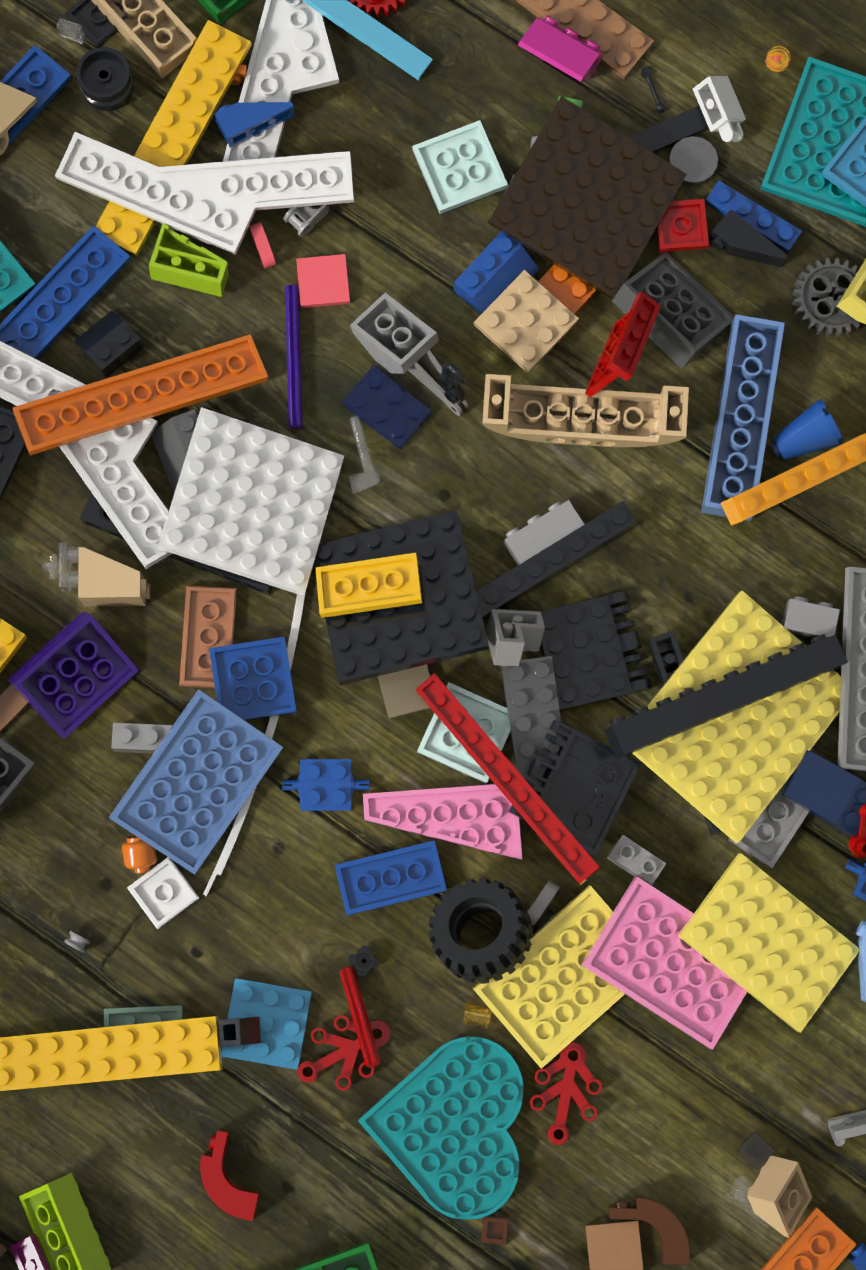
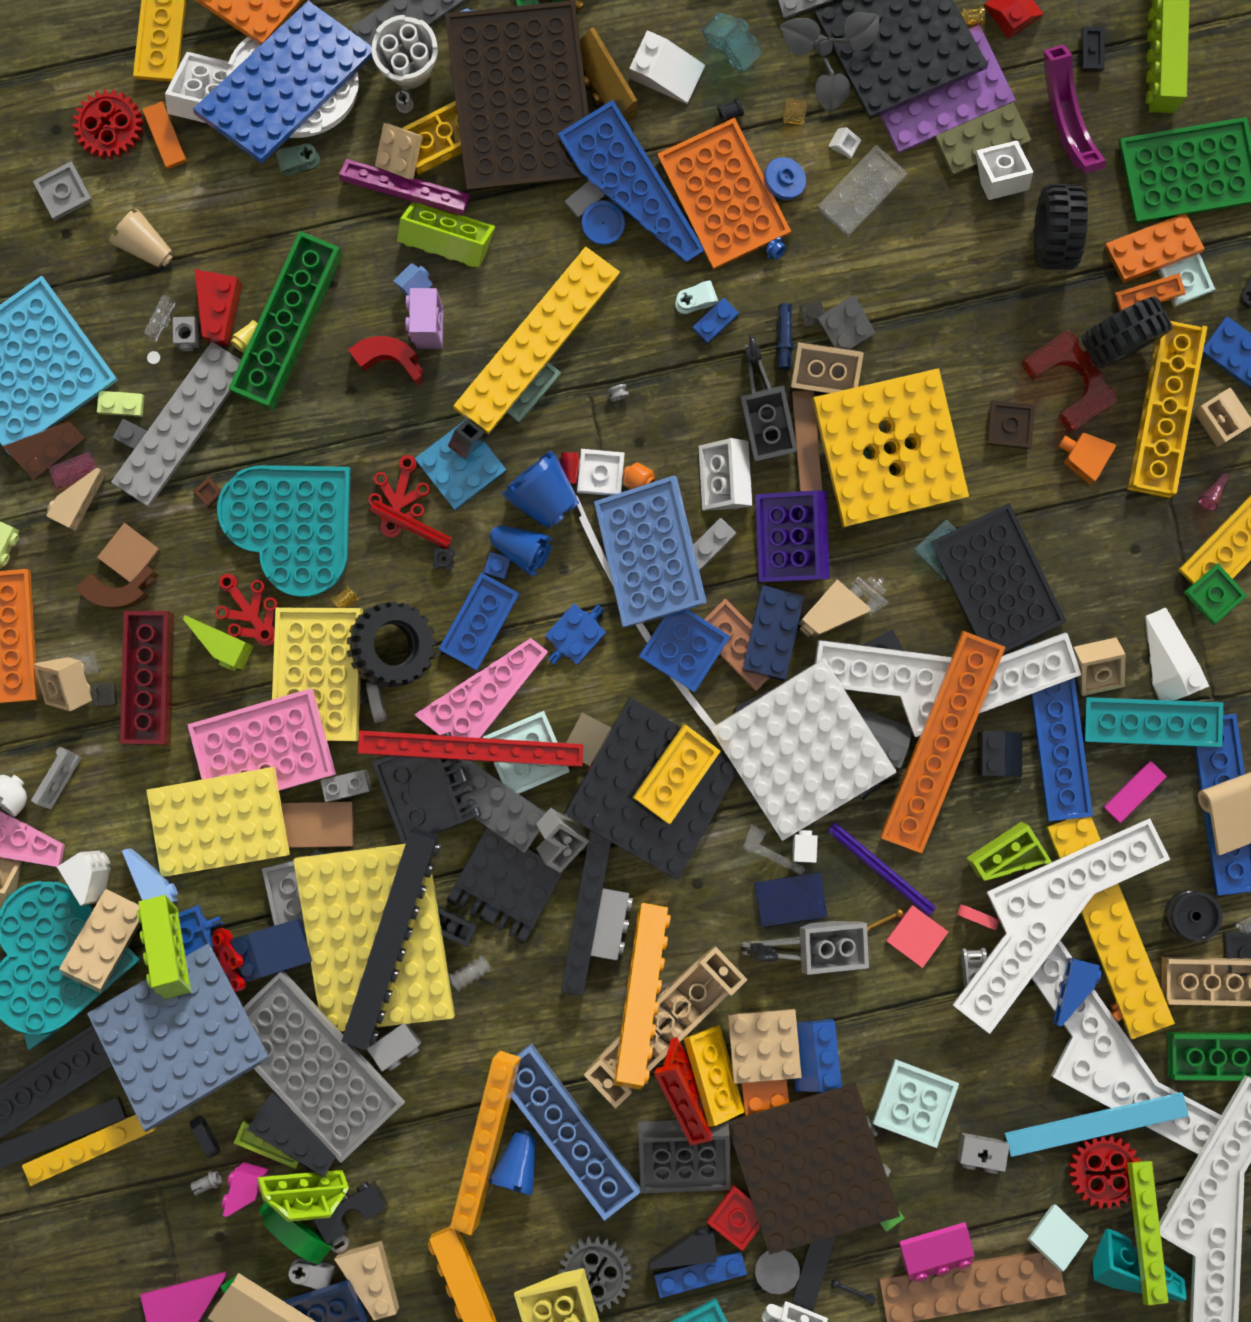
camera: 135 degrees right, 5 degrees up
none -> dark red brick [120,611,174,745]
none -> lime slope [183,615,254,671]
none -> medium nougat tile [281,802,354,847]
none -> medium blue brick [393,263,433,296]
none -> lavender brick [405,288,443,349]
none -> clear piece [449,955,491,992]
none -> blue plate [484,552,511,580]
none -> blue cone [489,525,552,576]
none -> blue cone [501,450,579,528]
none -> red cone [559,452,580,483]
none -> light orange brick [613,903,670,1090]
none -> yellow plate [684,1025,745,1127]
none -> white slope [699,438,752,511]
none -> dark blue plate [742,585,804,681]
none -> white brick [792,830,818,863]
none -> pearl gold hinge [867,909,904,931]
none -> light grey brick [957,1133,1009,1174]
none -> dark pink tile [1103,761,1167,823]

